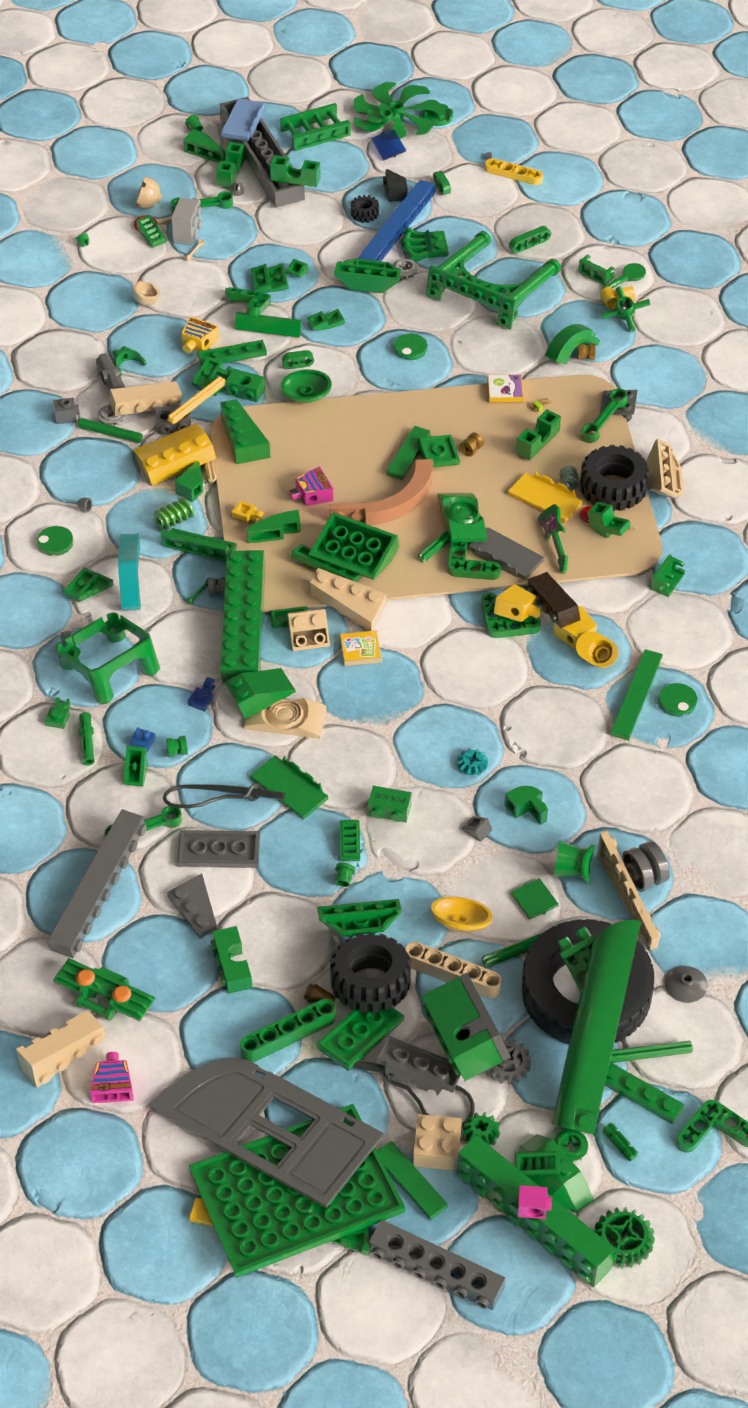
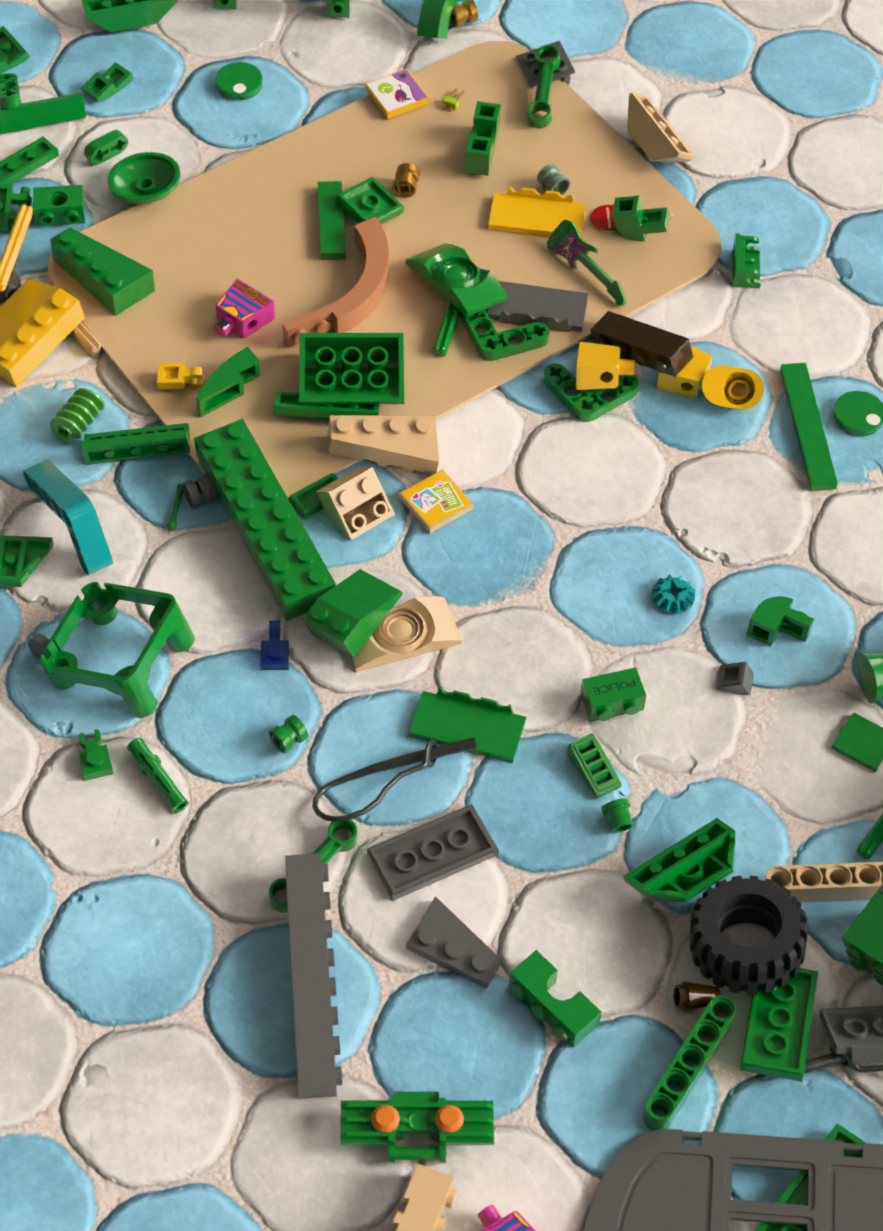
camera: 30 degrees left, 5 degrees up
green slope [124,746,148,787] -> none
blue tile [129,727,156,752] -> none
green slope [175,461,203,502] -> none
green slope [286,258,309,278] -> none
yellow dish [431,897,493,933] -> none
black tyre [580,445,649,511] -> none

